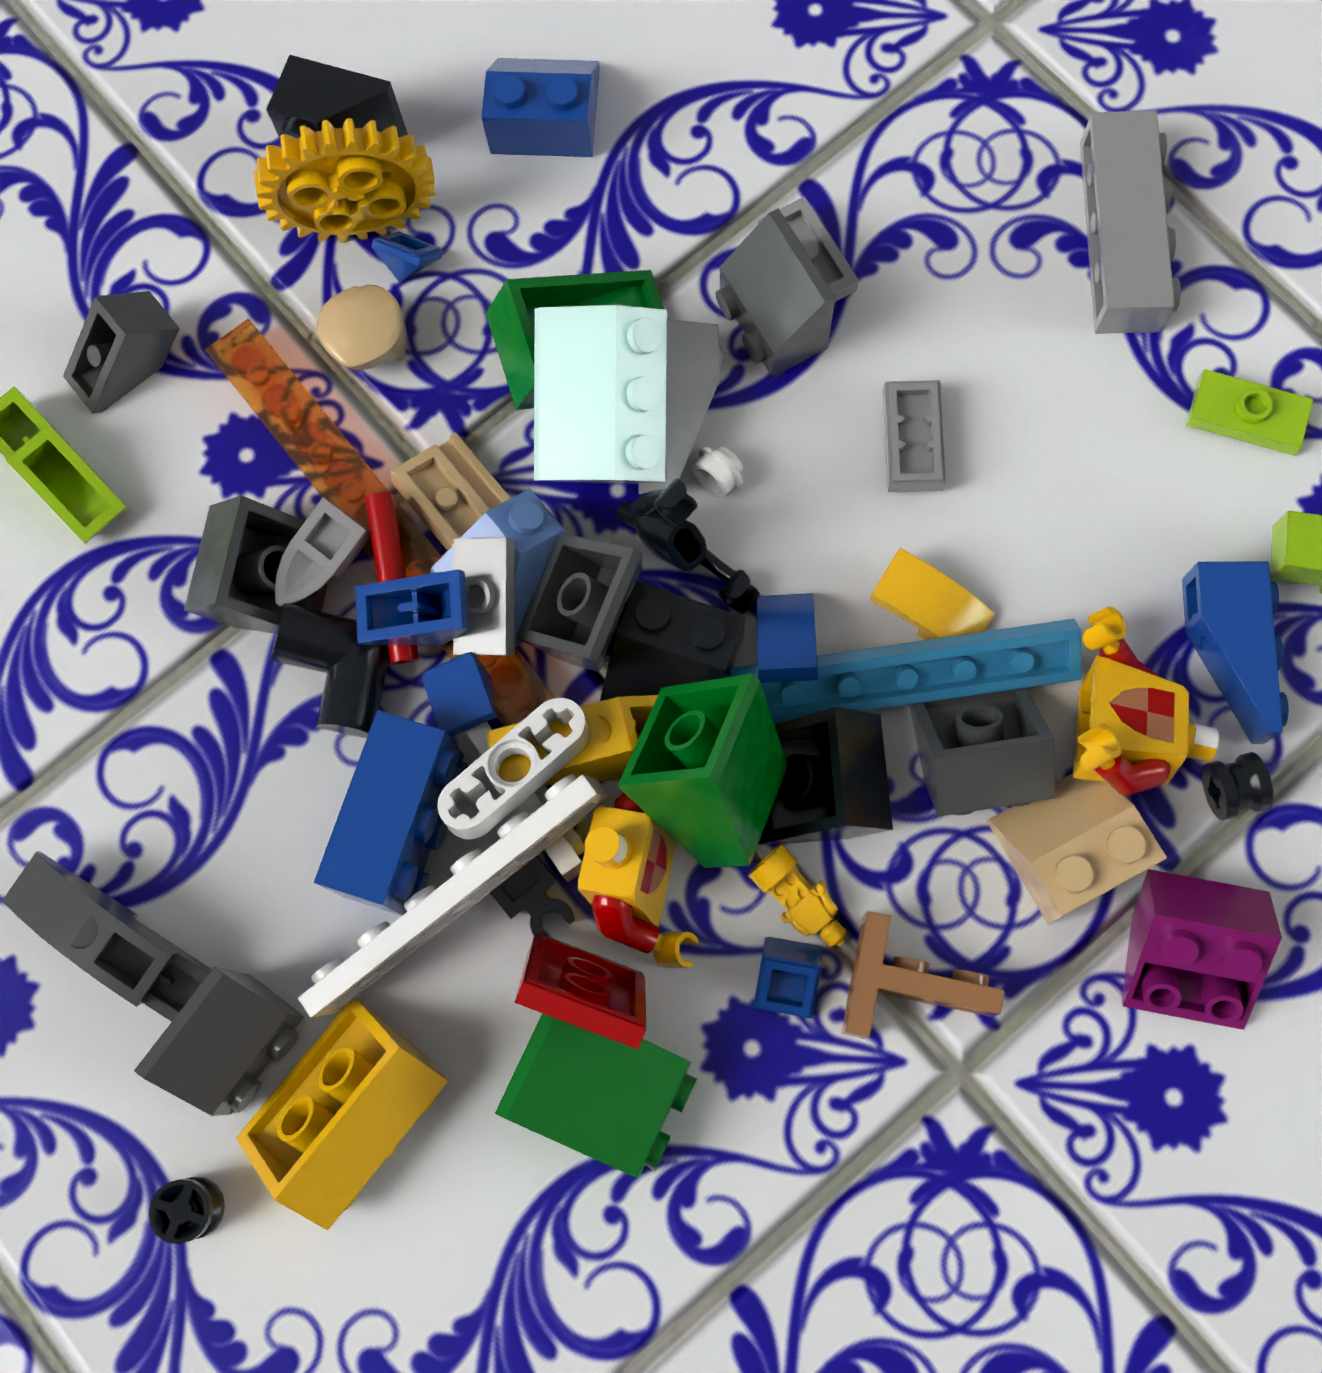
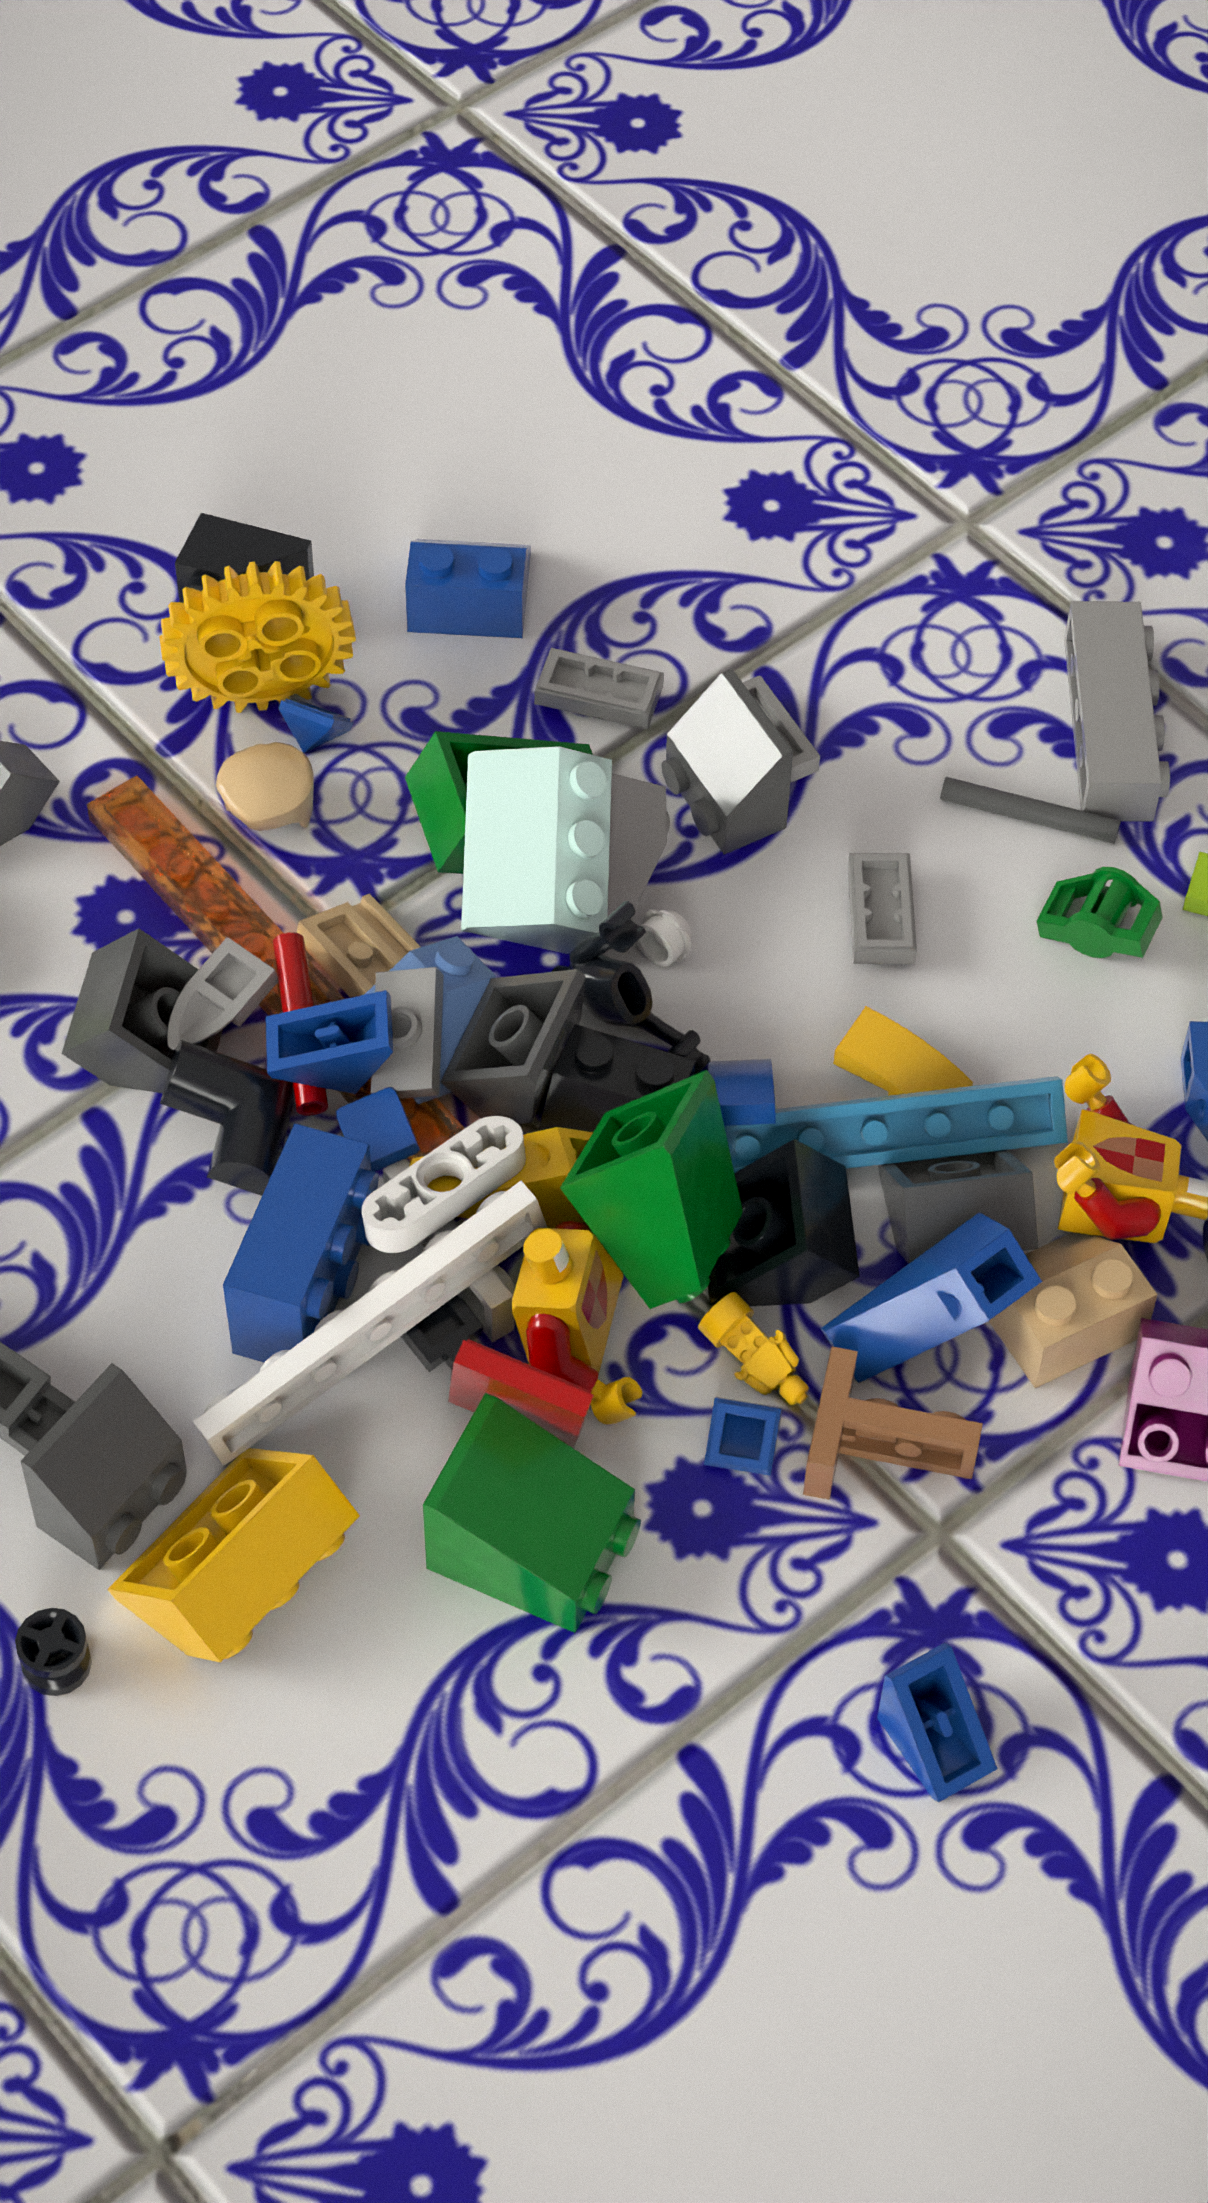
camera: 10 degrees left, 20 degrees down
none -> light grey plate [535,648,664,729]
none -> blue slope [820,1212,1042,1383]
none -> blue slope [877,1643,998,1803]
none -> dark grey bar [940,777,1121,844]
none -> green piece [1036,867,1163,958]

